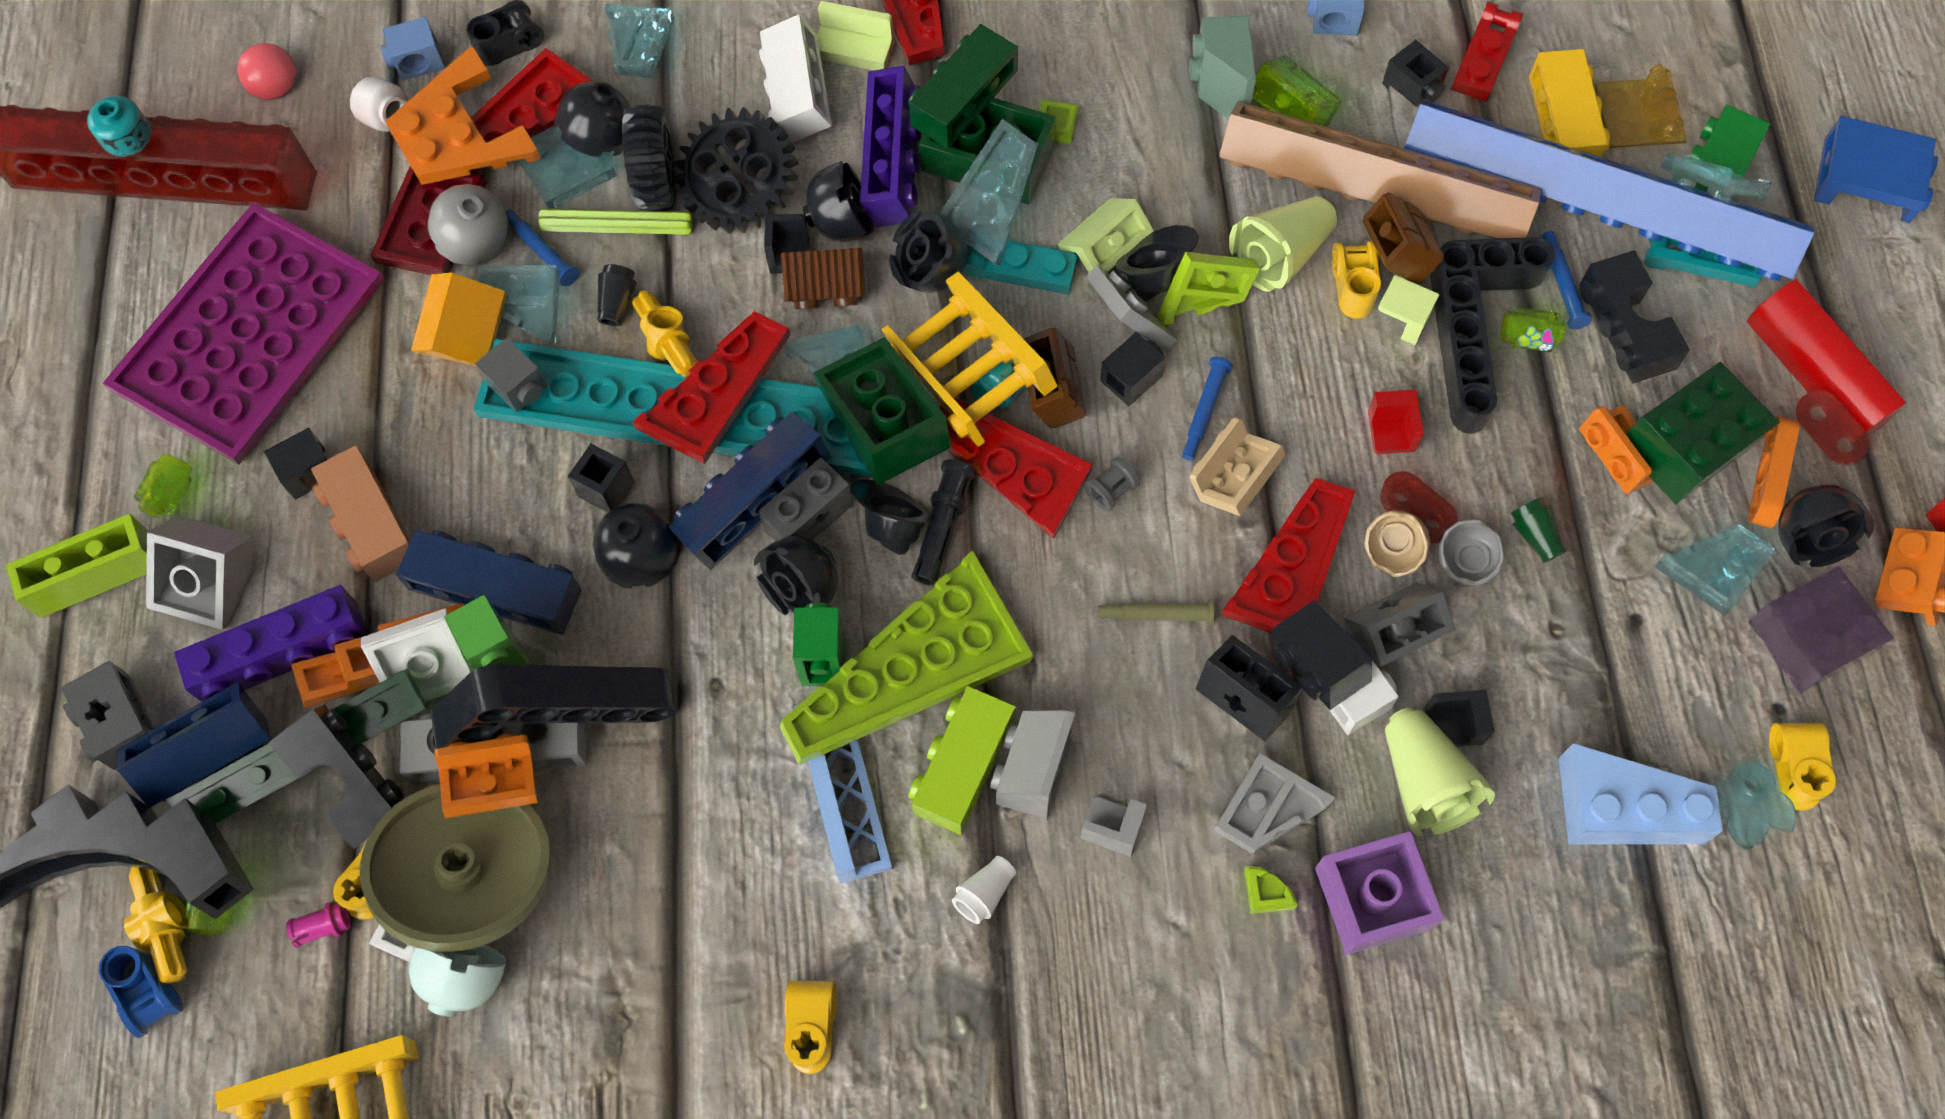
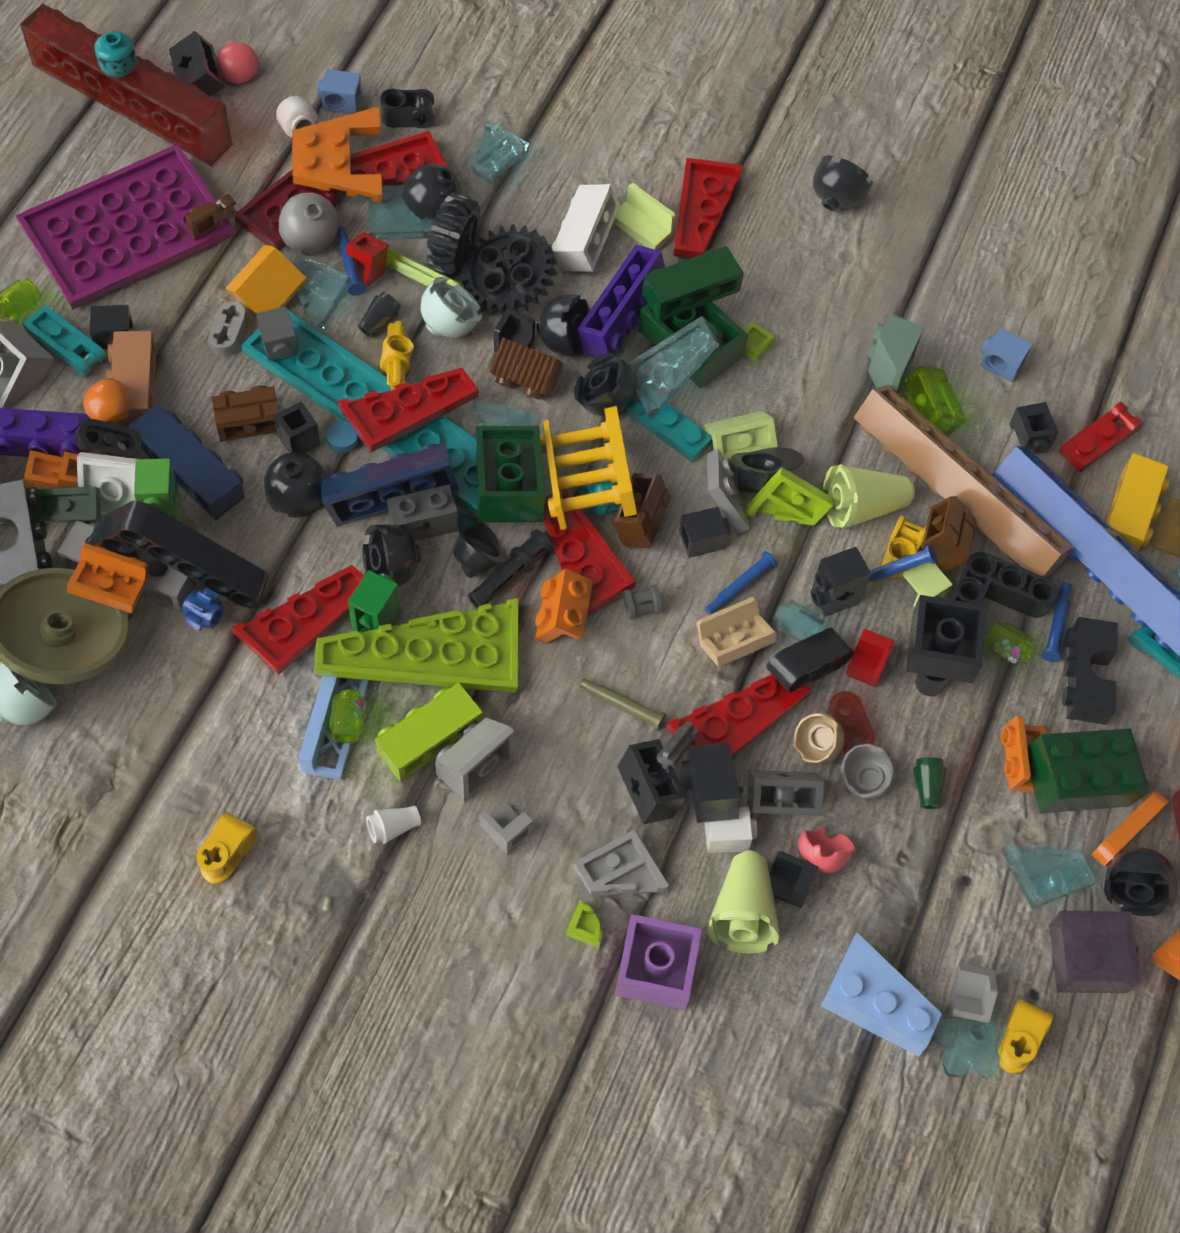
camera: 20 degrees right, 5 degrees down
none -> teal plate [22,305,108,378]
none -> black plate [74,419,142,458]
none -> orange hair [83,378,132,424]
none -> black brick [169,31,225,105]
none -> blue gear [182,588,225,631]
none -> reddish brown plate [185,194,237,241]
none -> light grey beam [208,302,247,357]
none -> reddish brown brick [212,385,279,442]
none -> red wing [232,565,364,675]
none -> dark azure tile [326,421,359,453]
none -> clear neon green brick [329,690,367,743]
none -> red panel [346,232,389,286]
none -> light aqua cylinder [420,277,482,338]
none -> orange bracket [535,569,593,644]
none -> dark grey axle [657,722,699,769]
none -> black beam [766,627,854,693]
none -> clear light blue brick [773,600,825,641]
none -> coral hair [798,827,856,874]
none -> black brick [810,547,871,617]
none -> blue piece [868,544,937,583]
none -> black brick [906,595,987,683]
none -> light grey panel [951,962,998,1023]

